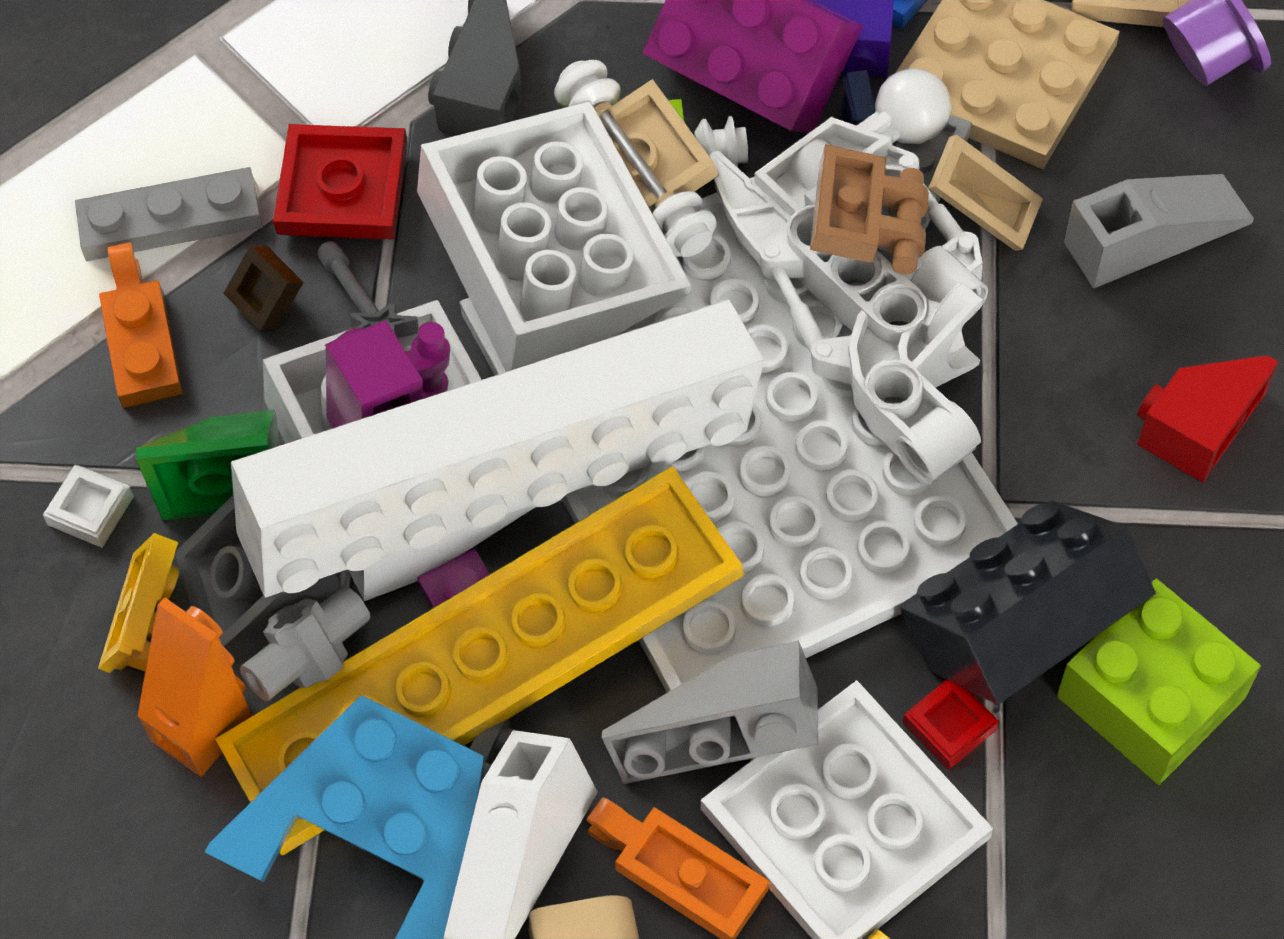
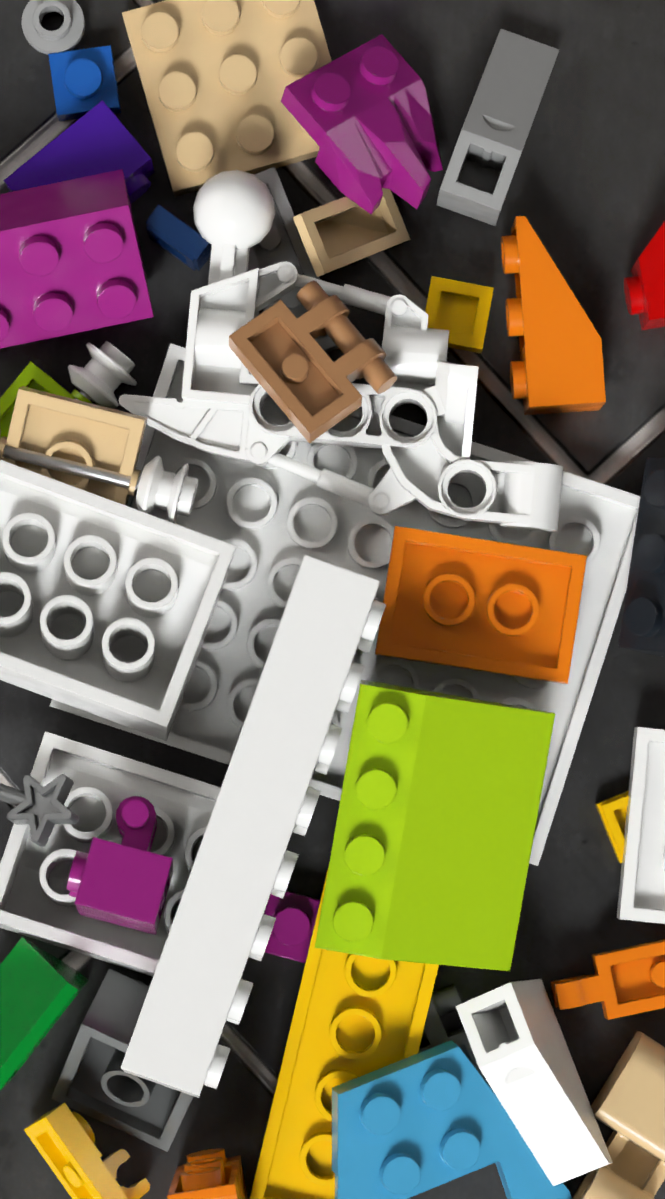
camera: 55 degrees left, 25 degrees up
light grey axle [240,586,371,701] -> none
light grey slope [602,640,818,784] -> none
none -> magenta plate [281,34,443,214]
none -> lime slope [315,679,555,971]
none -> orange plate [375,526,587,685]
none -> yellow plate [425,276,494,353]
none -> orange slope [501,216,606,415]

